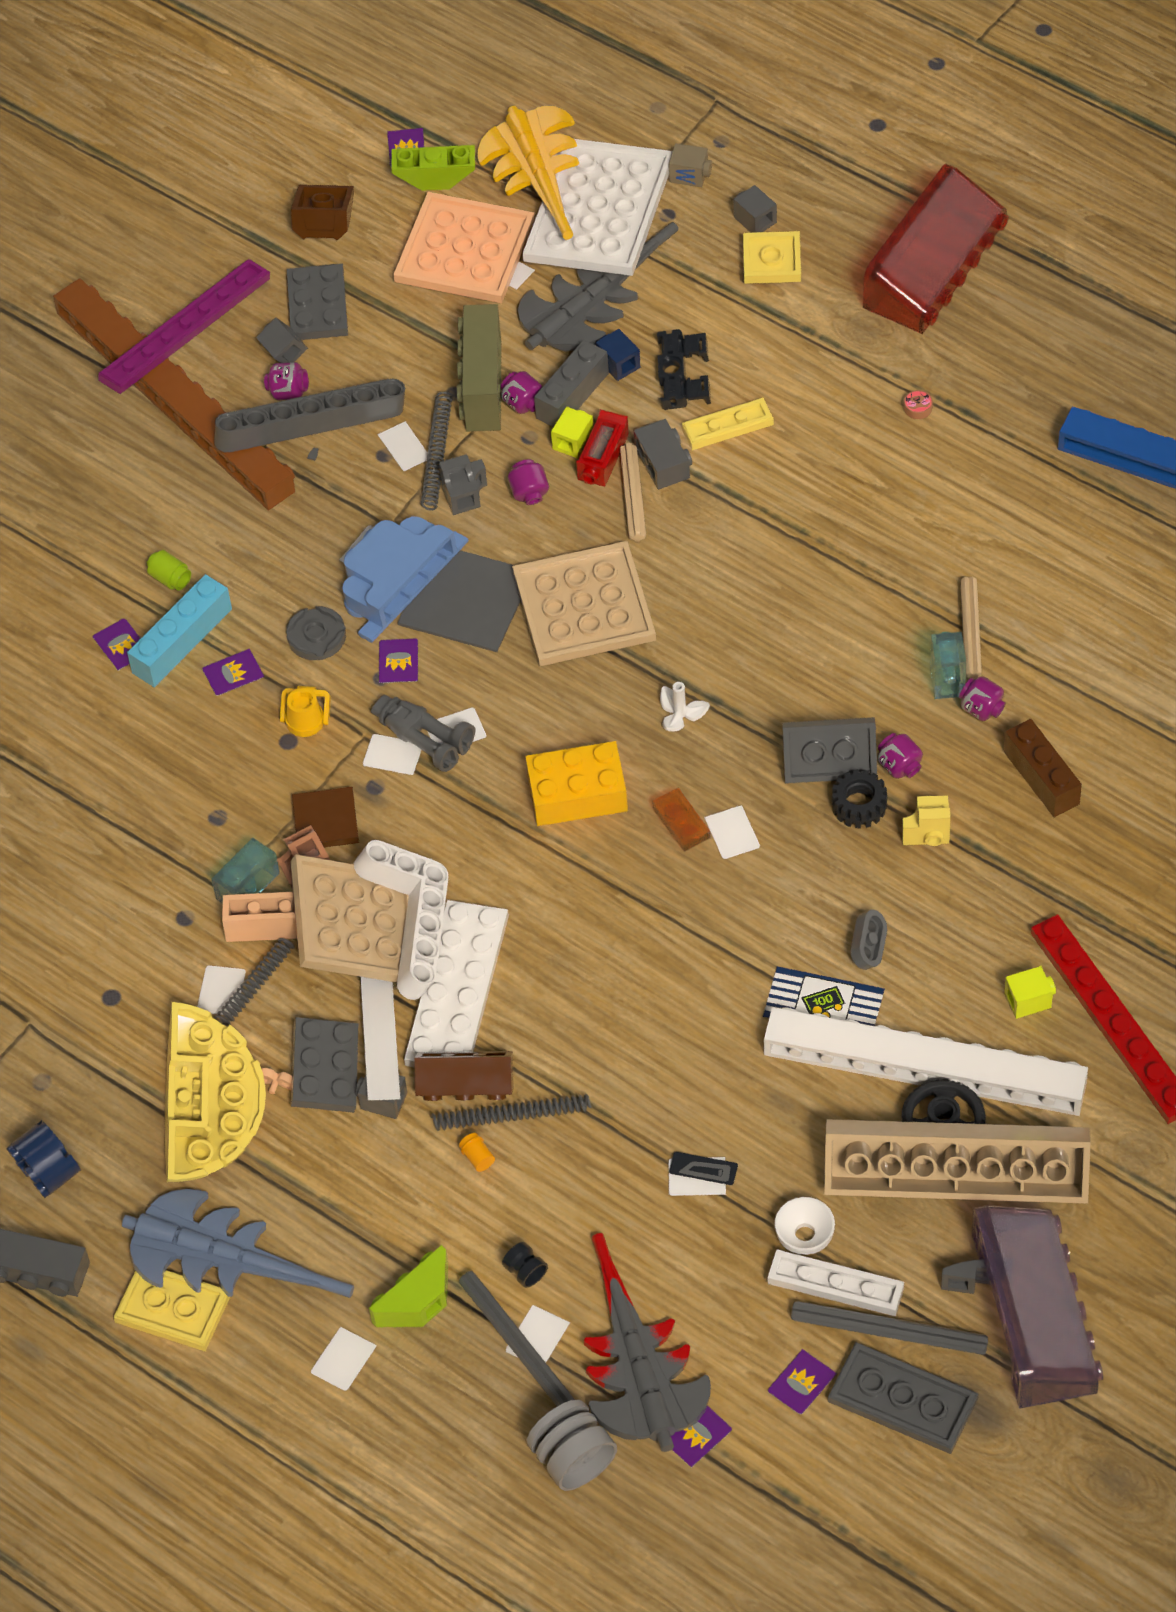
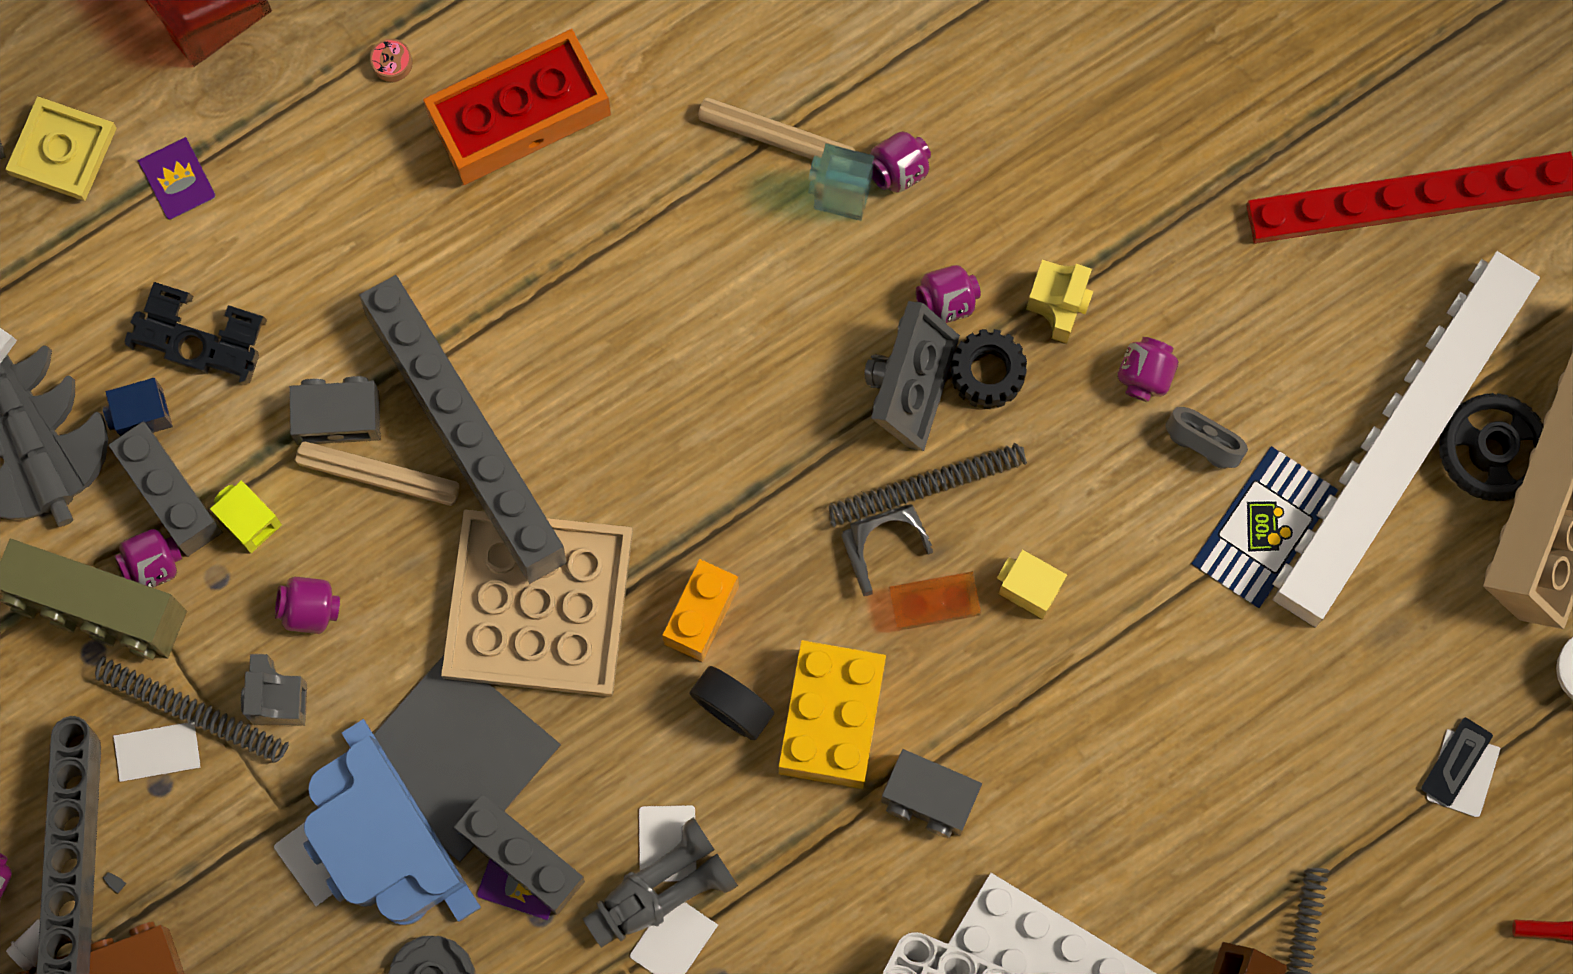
camera: 75 degrees left, 20 degrees up
red window [576,409,629,487] -> none
white plant [660,682,710,731] -> none
light yellow tile [682,398,774,450] -> none
white sticker [704,805,760,859] -> none
reddish brown brick [1004,719,1082,818] -> none
neon yellow brick [1004,966,1056,1019] -> none
none -> dark purple sticker [138,137,215,219]
none -> dark grey brick [359,275,566,584]
none -> brick [423,28,611,185]
none -> dark grey brick [454,793,585,915]
none -> light orange brick [662,559,739,662]
none -> black tyre [689,666,774,740]
none -> dark grey piece [829,443,1027,528]
none -> dark grey helmet [841,504,933,596]
none -> dark grey brick [881,749,982,838]
none -> light yellow brick [997,549,1067,619]
none -> magenta head [1117,337,1179,402]

